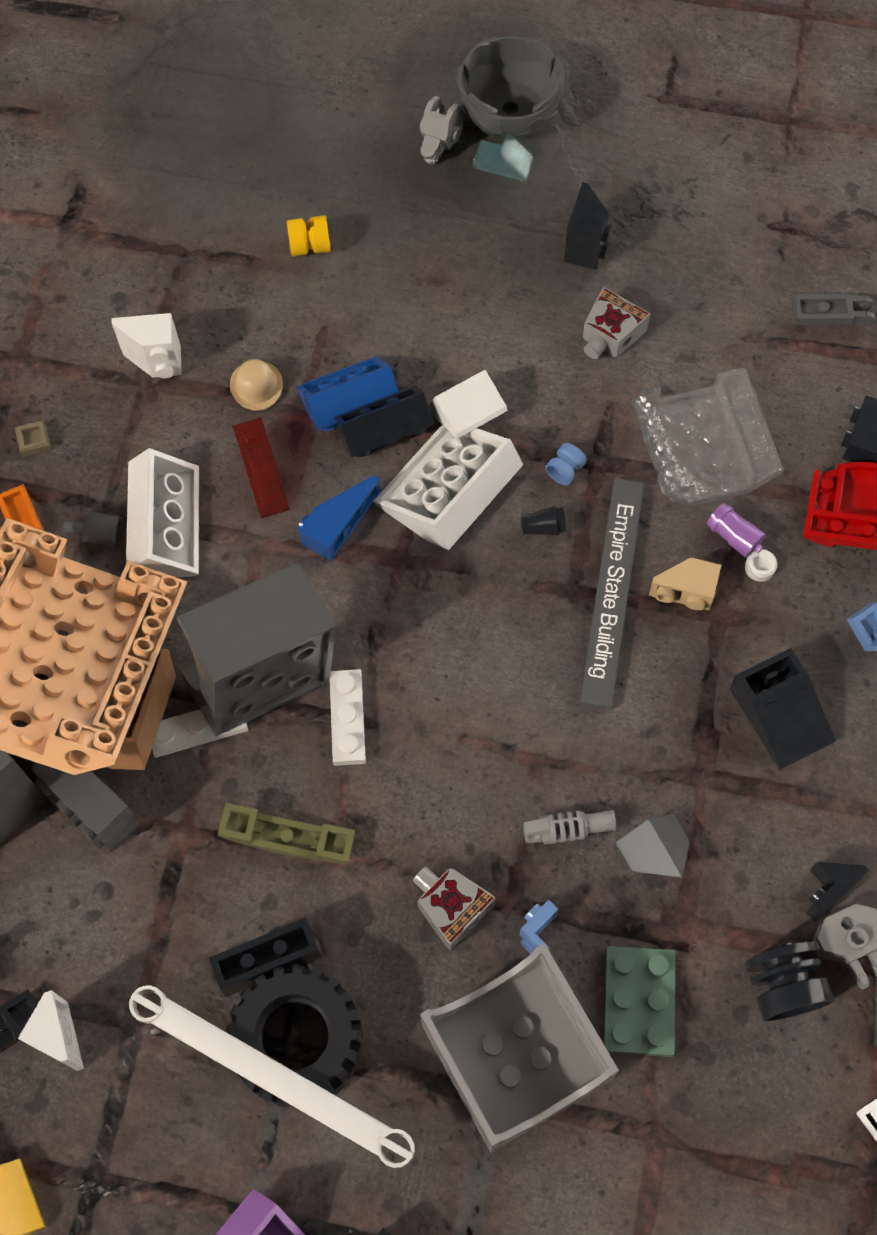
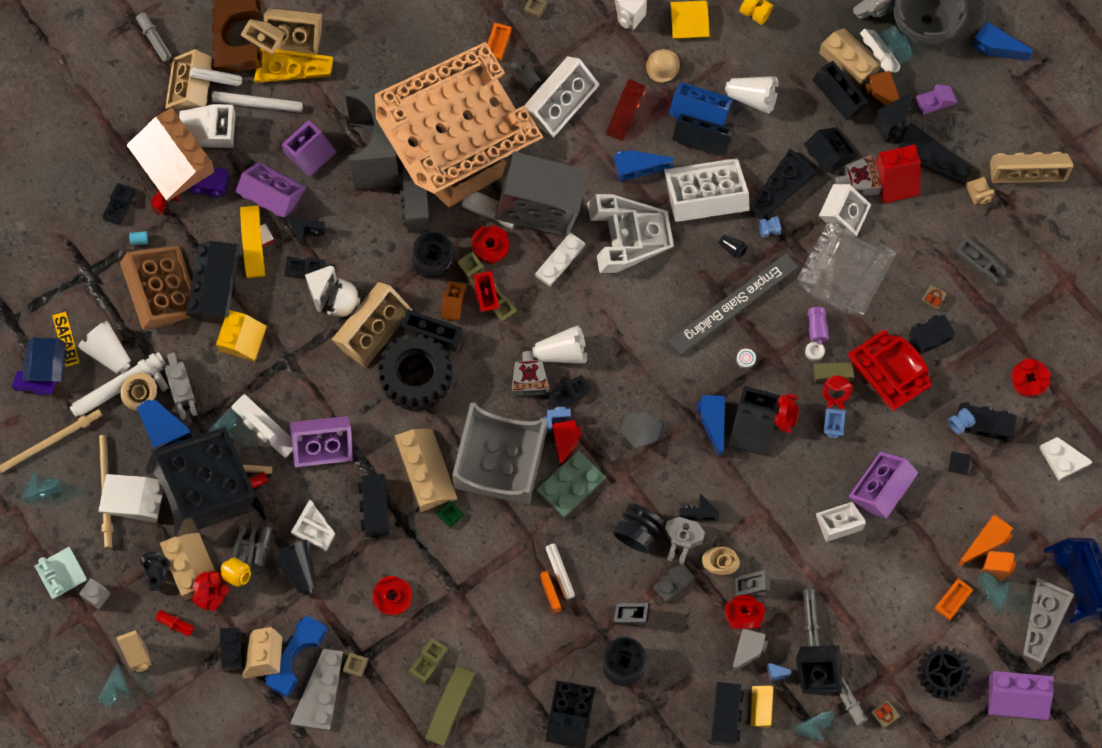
camera: 40 degrees right, 5 degrees up
white piece [129,985,415,1168] -> none
white slope [428,370,508,438] -> none
light grey hinge [523,810,616,844] -> none
tan slope [649,558,721,610] -> none
none -> white cylinder [327,278,360,317]
none -> tan slope [331,282,413,367]
none -> tan slope [395,429,458,512]
none -> black wheel [412,231,453,279]
none -> dark green tile [436,501,464,529]
none -> dark orange slope [440,281,467,321]
none -> red plate [472,226,509,264]
none -> red slope [473,270,500,312]
none -> white cone [533,325,587,364]
none -> orange tile [540,571,561,614]
none -> white axle [546,544,575,600]
none -> black slope [547,375,591,409]
none -> red slope [552,420,582,466]
none -> white wedge [587,194,674,273]
none -> yellow slope [670,1,710,39]
none -> blue slope [697,395,725,457]
none -> white cone [725,76,778,114]
none -> white tile [736,349,756,369]
none -> black wing [749,148,816,219]
none -> red plate [775,394,799,433]
none -> black slope [804,127,858,173]
none -> black brick [812,61,869,121]
none -> olive slope [813,362,854,383]
none -> tan slope [819,28,882,89]
none -> white slope [819,184,871,236]
none -> red piece [822,375,853,409]
none -> white hinge [860,29,900,72]
none -> dark orange slope [865,71,899,106]
none -> red slope [875,145,921,204]
none -> black wing [899,123,972,185]
none -> medium lavender slope [916,84,957,115]
none -> tile [921,285,947,311]
none -> tan bracket [966,177,994,205]
none -> blue slope [972,21,1033,61]
none -> tan slope [990,152,1073,183]

